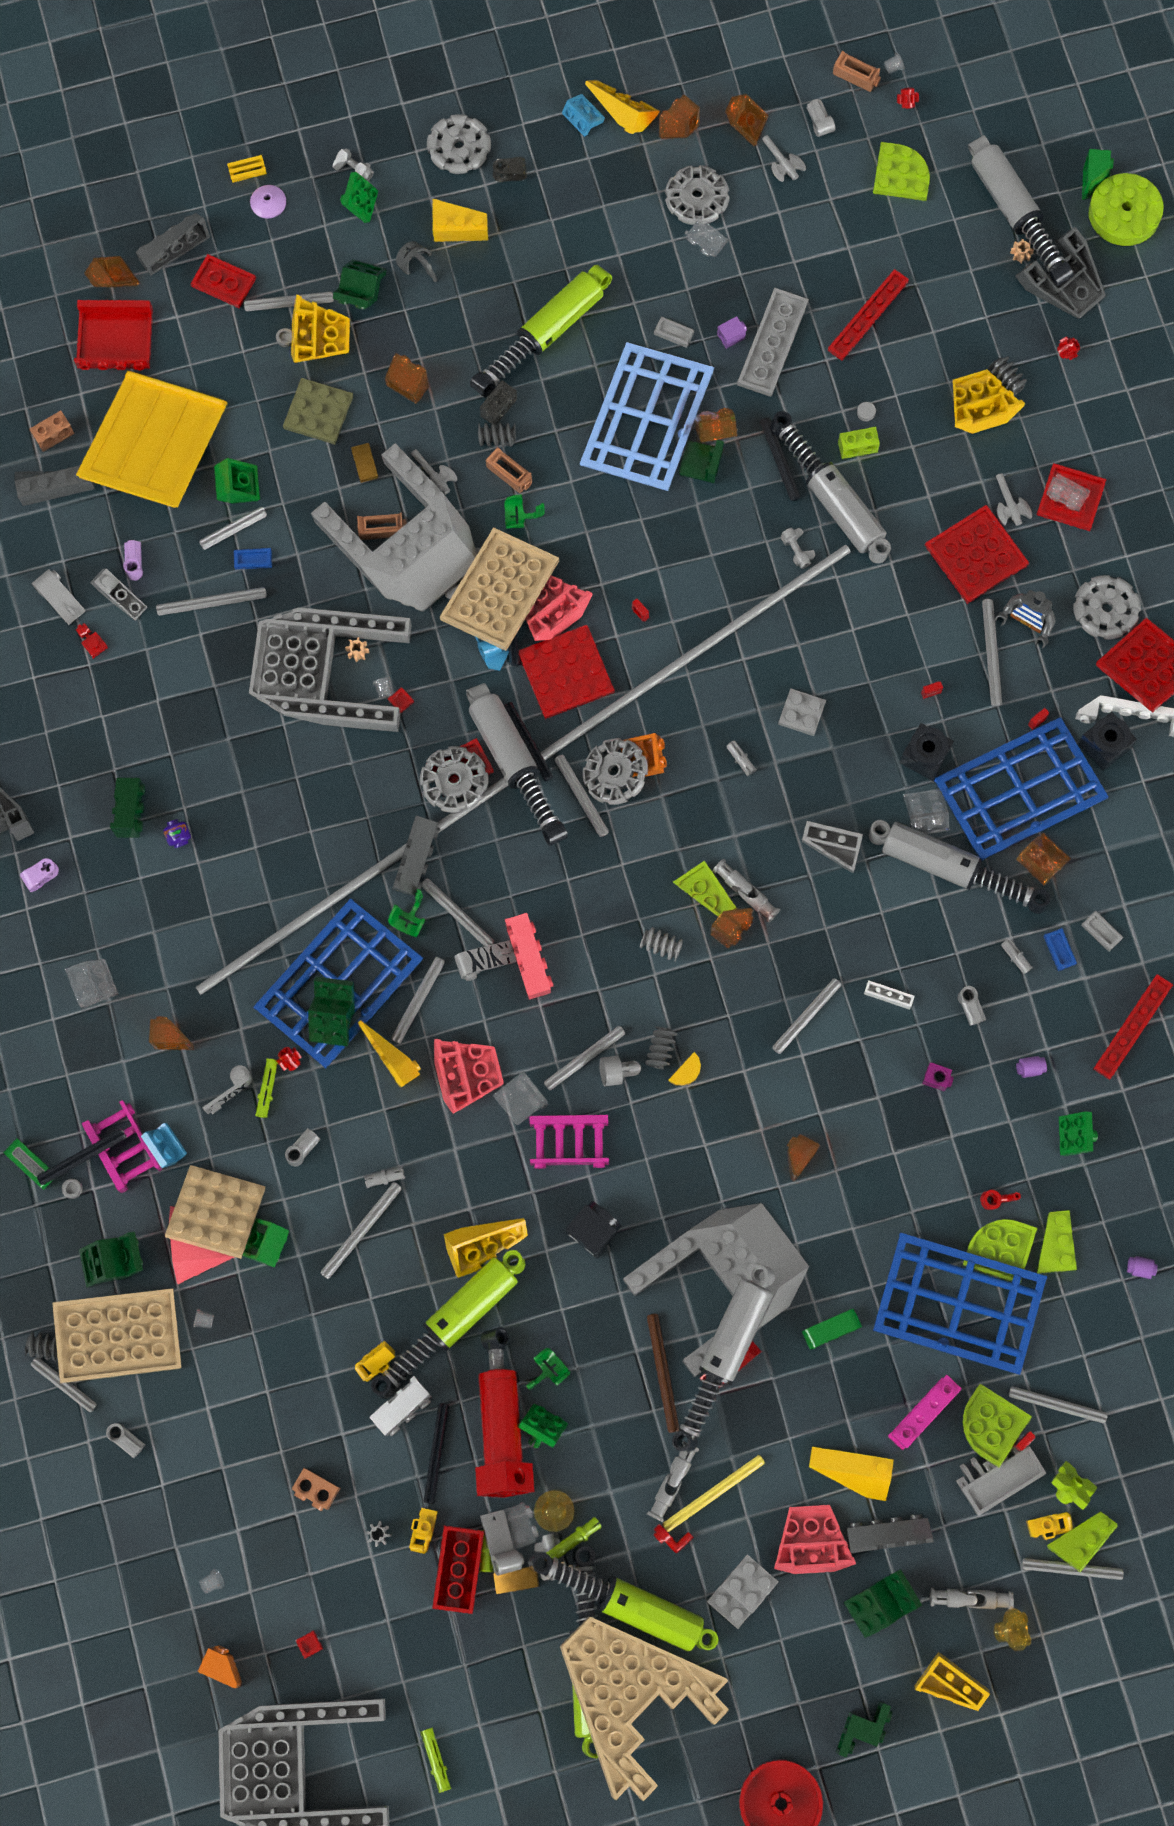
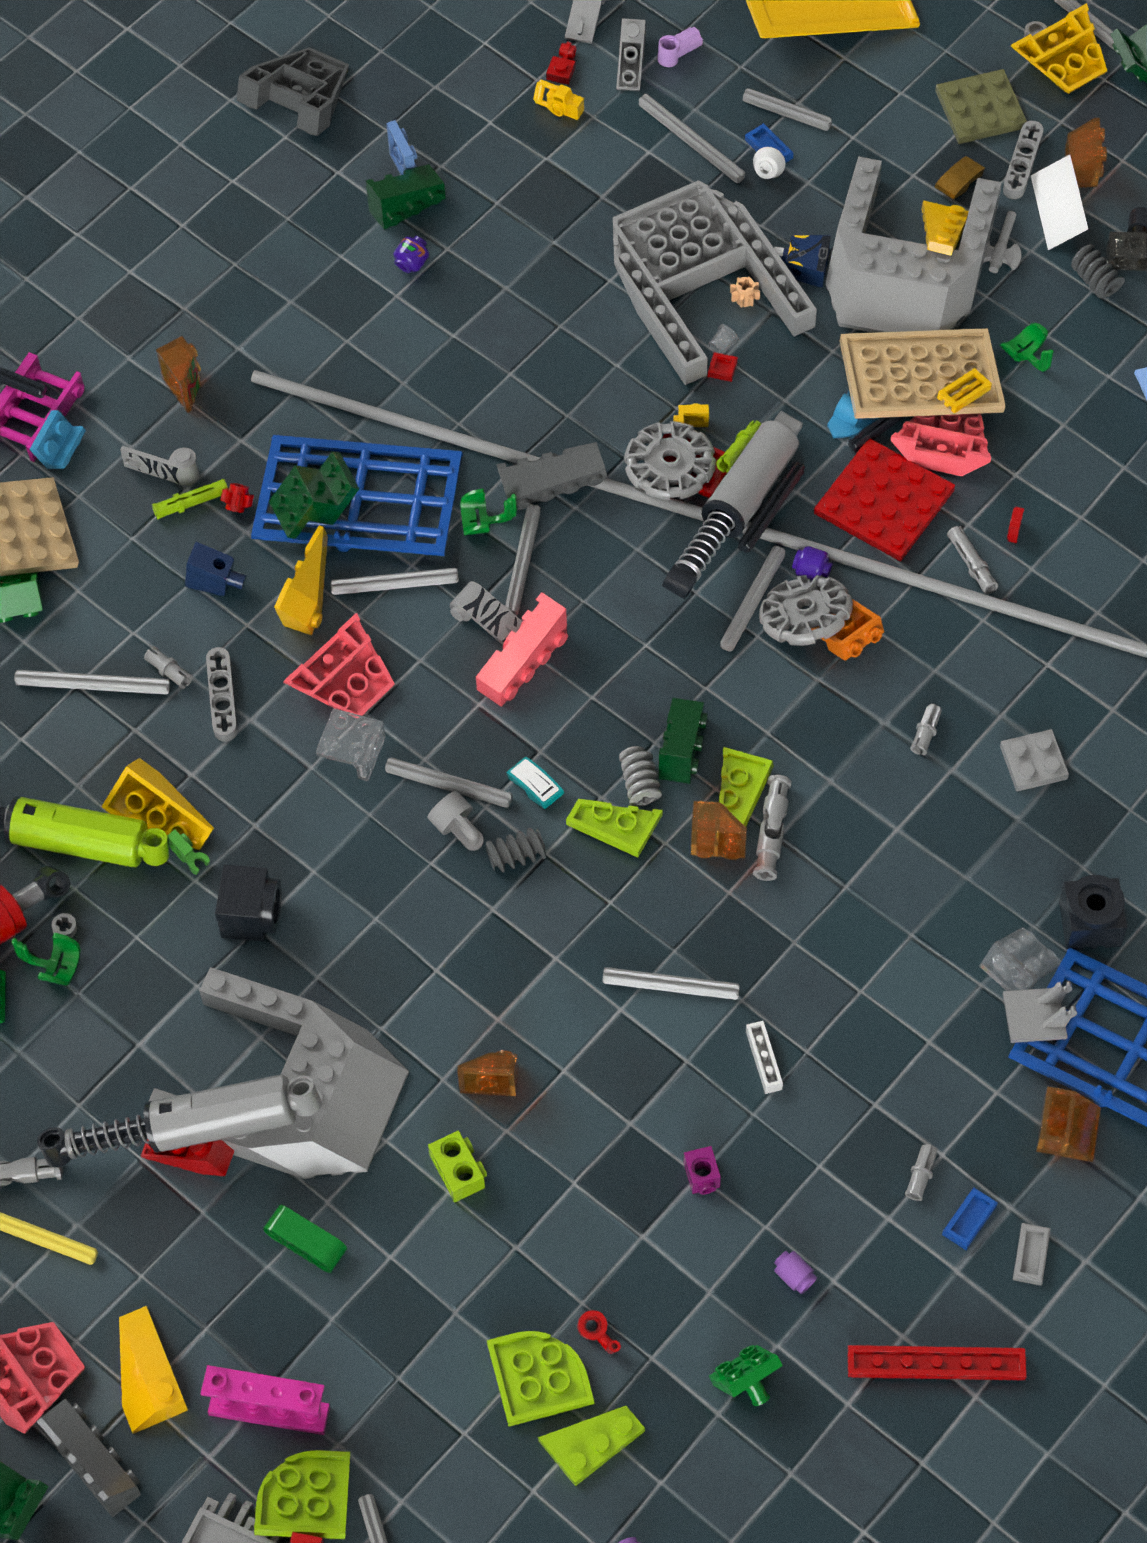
camera: 55 degrees right, 15 degrees down
lavender piece [20,858,59,892] -> none
clear slope [65,959,118,1009] -> none
green slope [214,458,260,504] -> none
light grey piece [285,1128,321,1167] -> none
nougat window [357,512,407,540] -> none
nougat window [486,447,532,493] -> none
dark pink fence [530,1115,609,1169] -> none
reddish brown axle [647,1314,680,1433] -> none
yellow tile [668,1052,701,1086] -> none
light grey wedge [802,821,863,873] -> none
light grey piece [869,820,1051,914] -> none
blue door [873,1233,1047,1375] -> none
light grey piece [958,986,986,1026] -> none
none -> light grey bush [52,913,77,938]
none -> bright green plate [167,829,210,875]
none -> dark blue torso [185,542,247,596]
none -> light grey beam [206,647,238,742]
none -> medium blue plate [386,120,417,175]
none -> lime brick [428,1130,487,1203]
none -> slope [506,757,564,809]
none -> yellow piece [533,80,584,120]
none -> lime wing [566,799,663,857]
none -> dark green wedge [659,698,708,784]
none -> yellow bracket [673,403,709,427]
none -> lime pin [716,420,762,473]
none -> white cone [753,147,785,179]
none -> dark blue torso [774,235,831,288]
none -> dark purple head [792,546,833,580]
none -> yellow wing [921,200,969,256]
none -> yellow tile [937,368,992,414]
none -> light grey pin [947,526,998,594]
none -> light grey beam [1003,120,1043,199]
none -> light grey plate [1003,981,1077,1043]
none -> white sticker [1031,155,1088,250]

